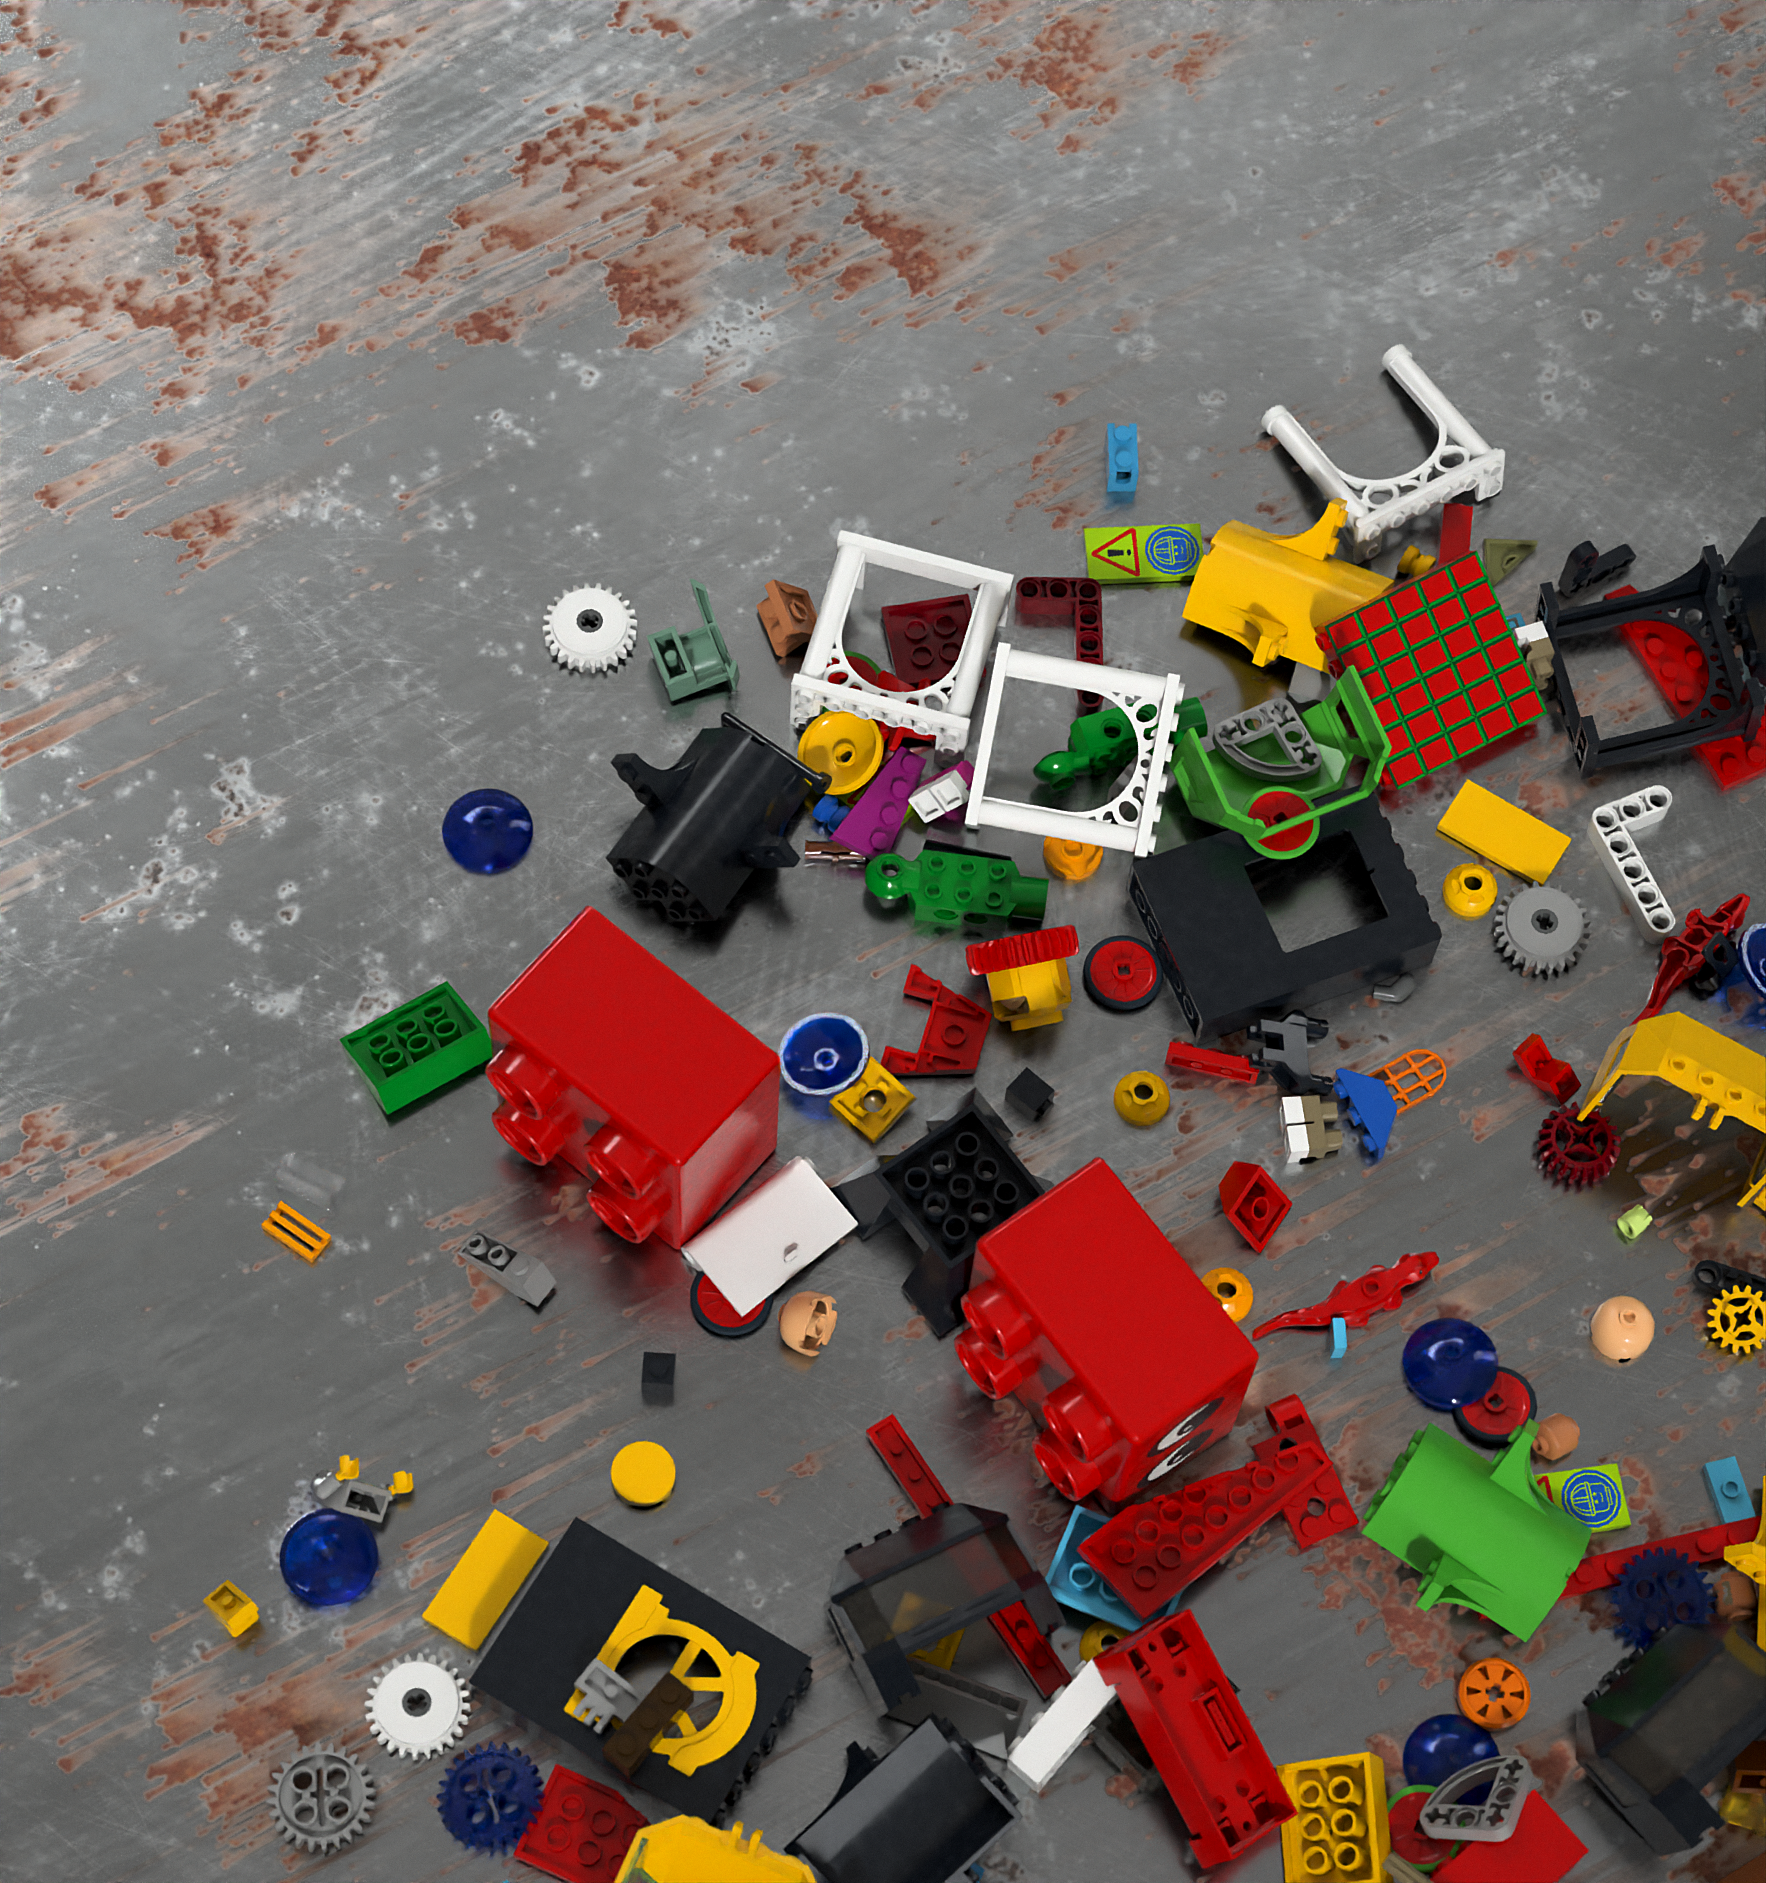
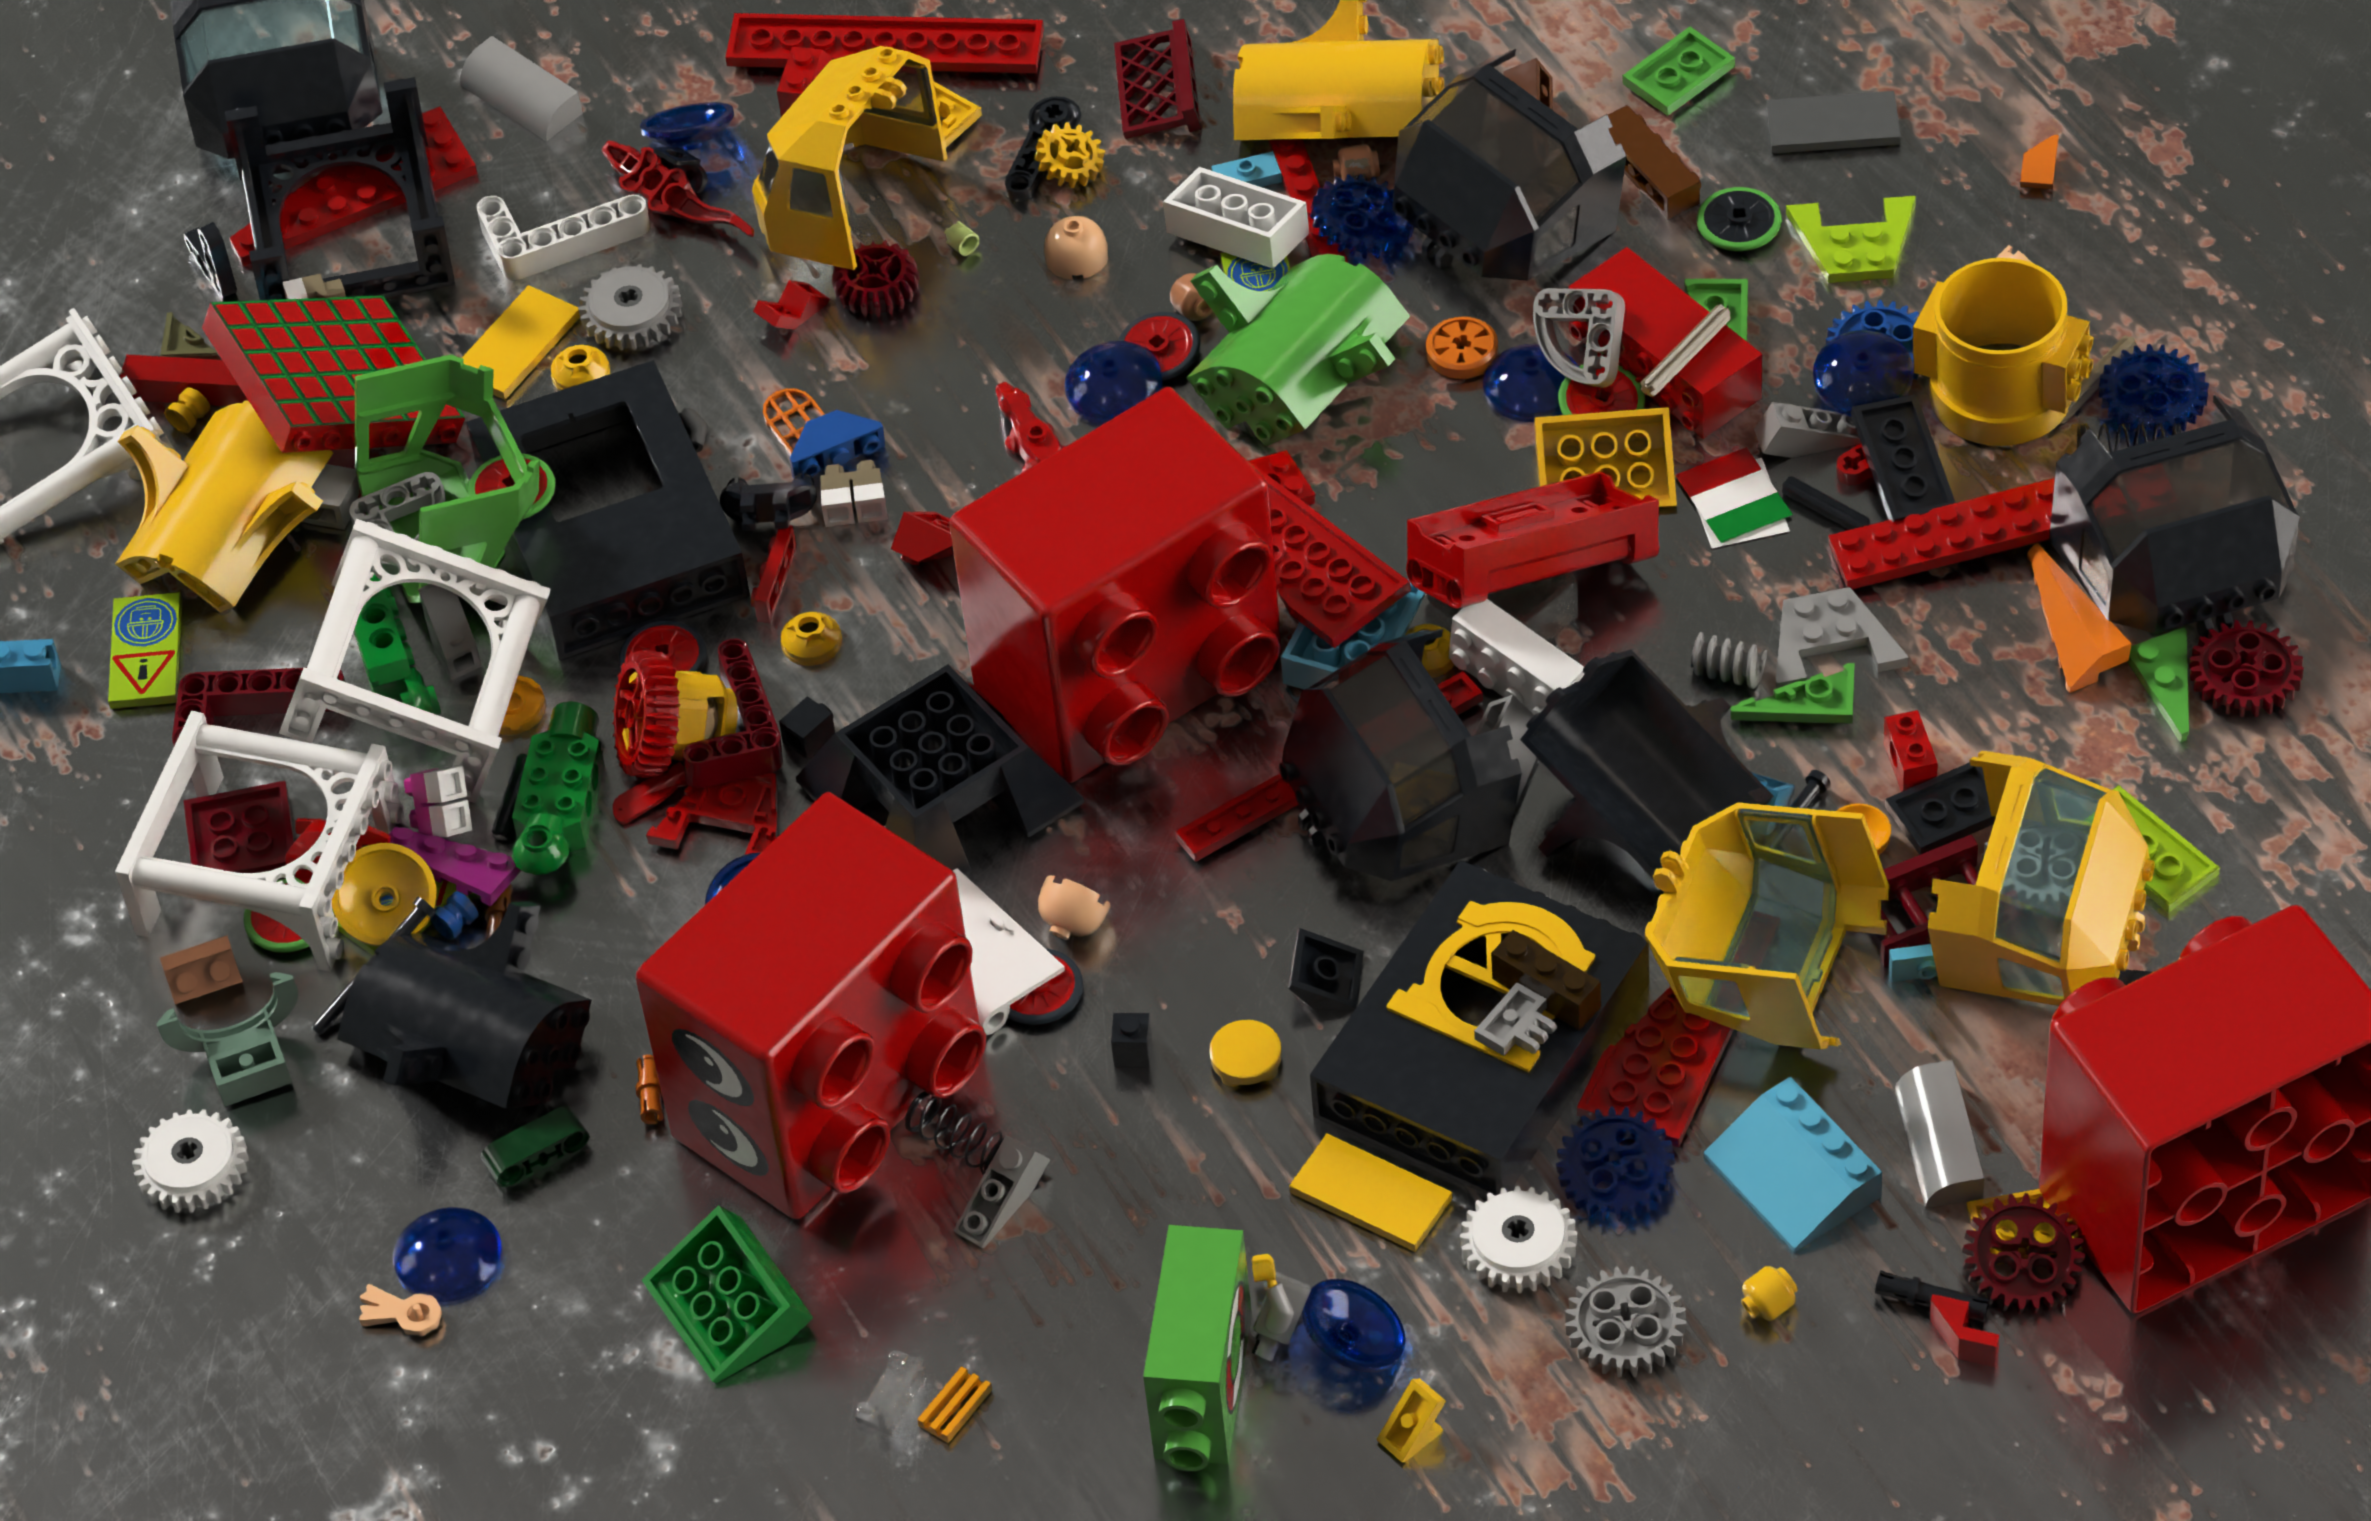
camera: 80 degrees left, 15 degrees down
none -> light nougat piece [359,1284,442,1336]
none -> dark green beam [481,1106,590,1188]
none -> red piece [612,761,688,825]
none -> dark red beam [683,639,783,788]
none -> black piece [905,1091,1004,1175]
none -> bright green brick [1143,1225,1252,1471]
none -> white brick [1163,167,1309,269]
none -> black slope [1288,928,1364,1012]

